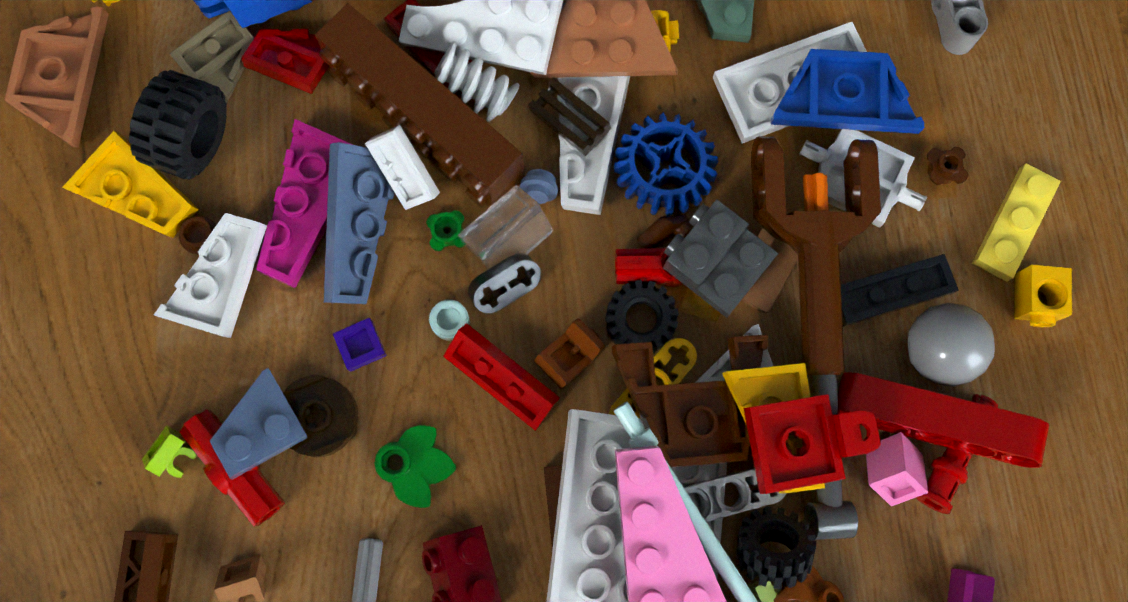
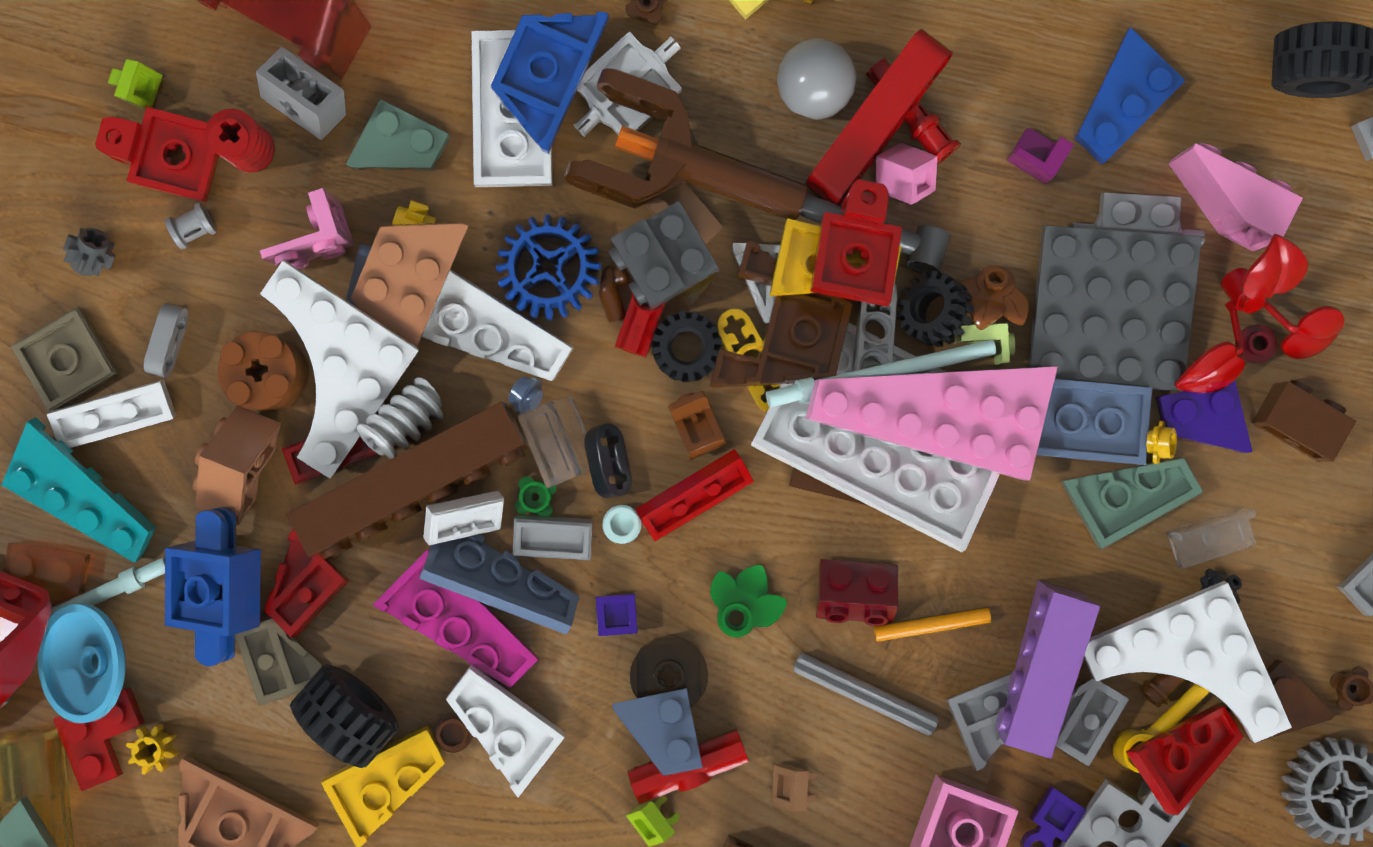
camera: 75 degrees left, 10 degrees up
dark brown tile [528,77,611,156] -> none
black plate [841,254,959,327] -> none
none -> light grey tile [513,514,593,560]

